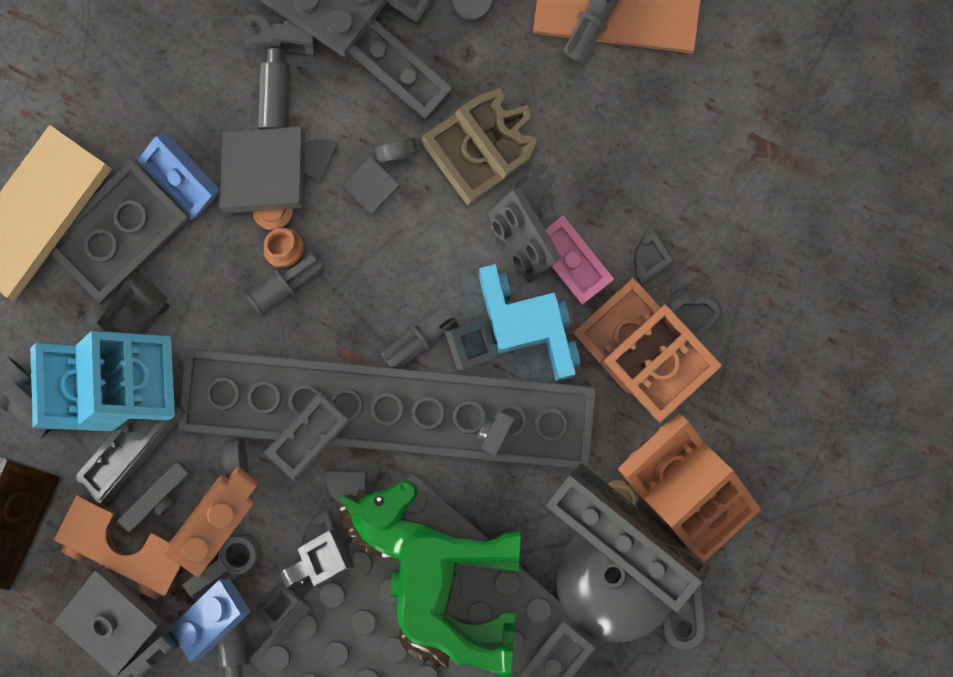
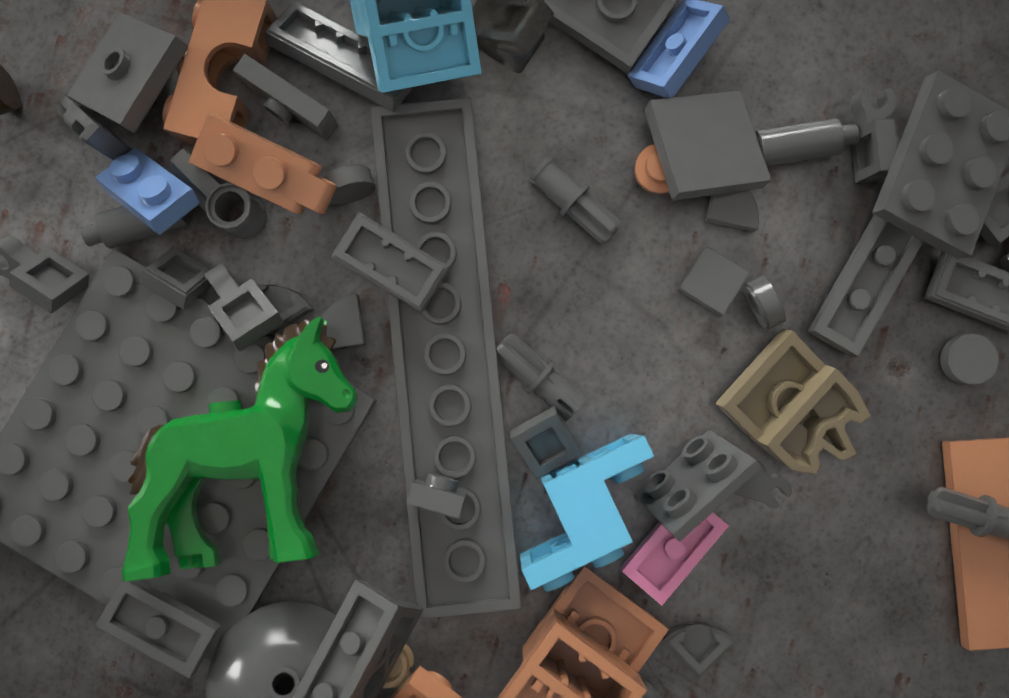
camera: 85 degrees right, 0 degrees up
nougat plate [264,228,304,268] -> none

